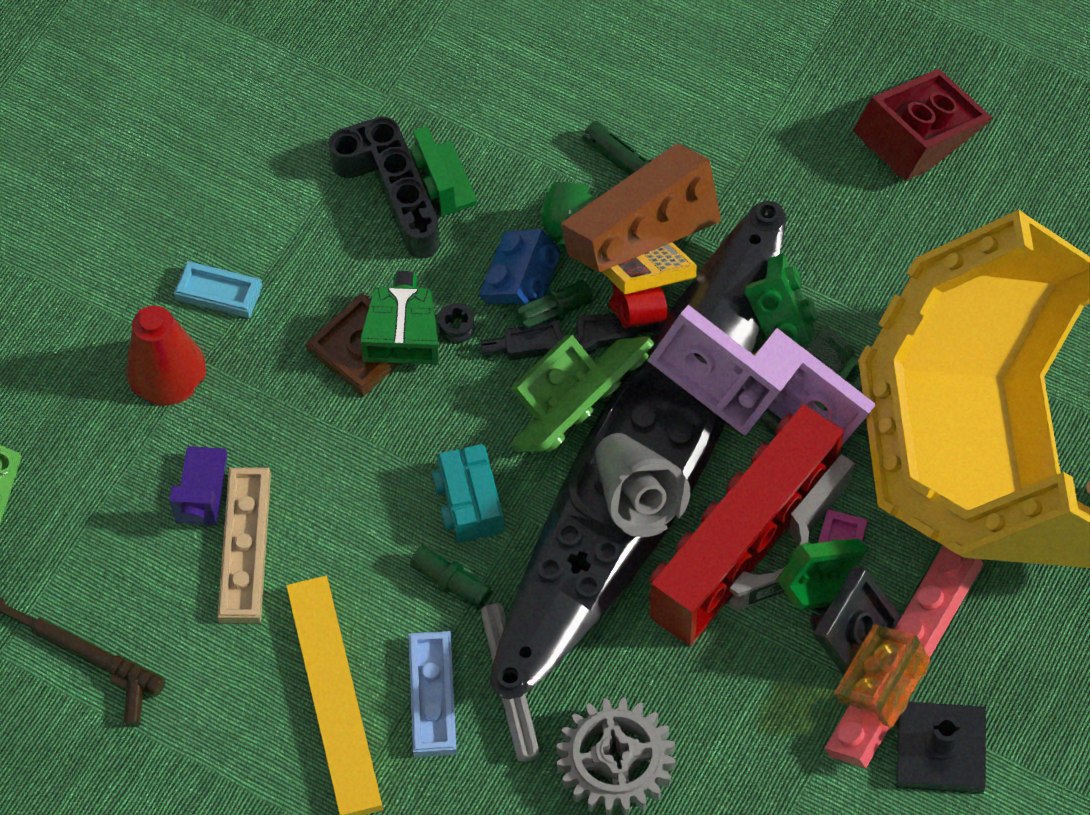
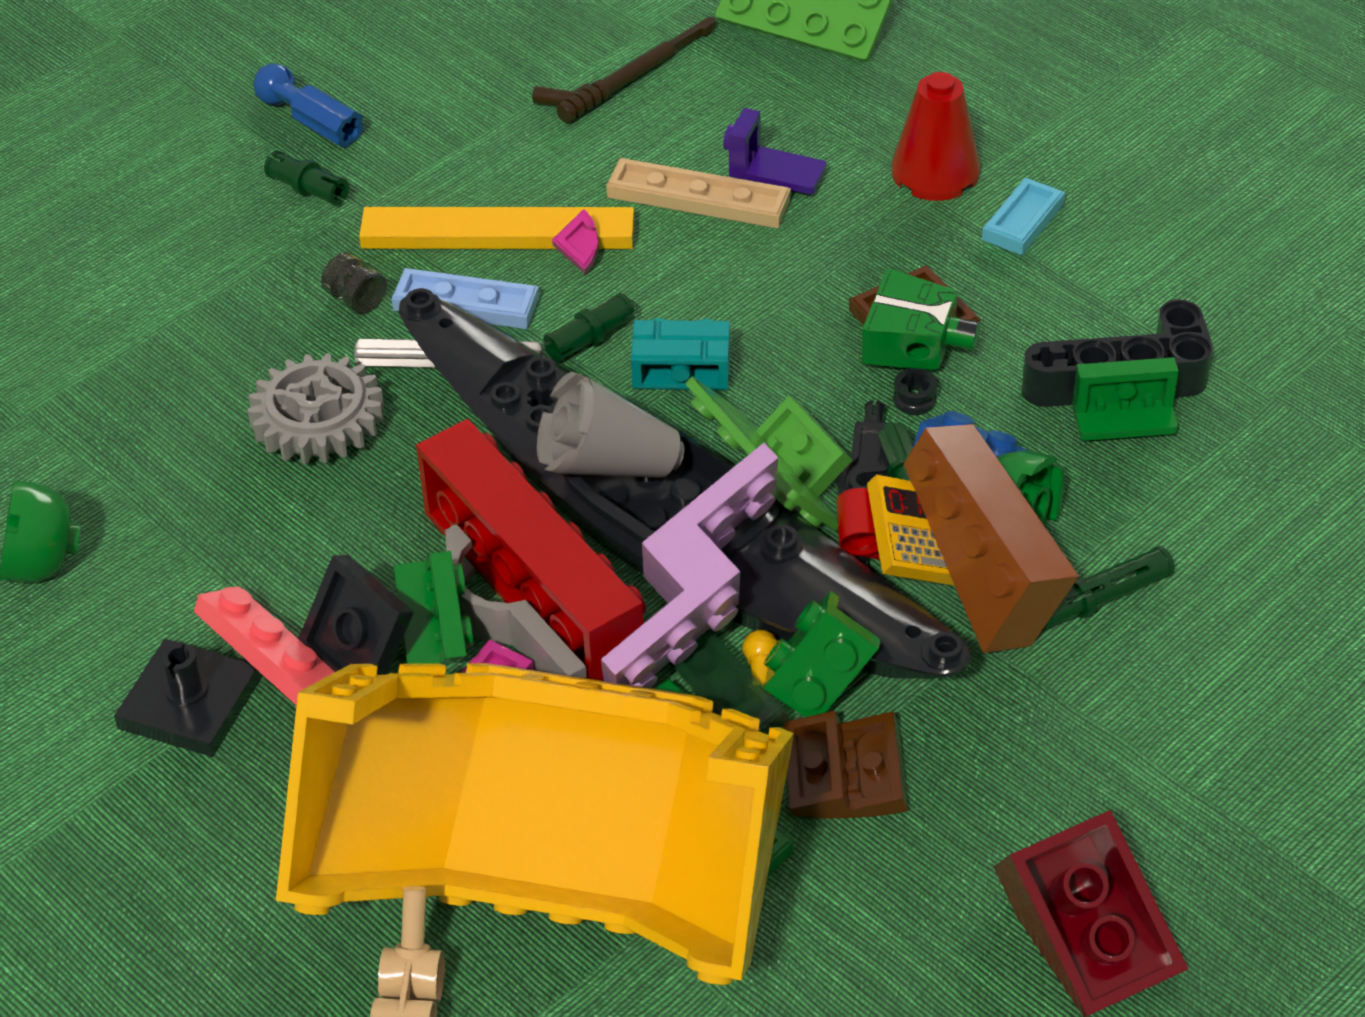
camera: 105 degrees right, 15 degrees down
clear yellow bracket [834,624,930,728] -> none
none -> clear smoke wheel [321,252,387,315]
none -> dark pink tile [552,209,598,275]
none -> reddish brown slope [783,711,908,819]

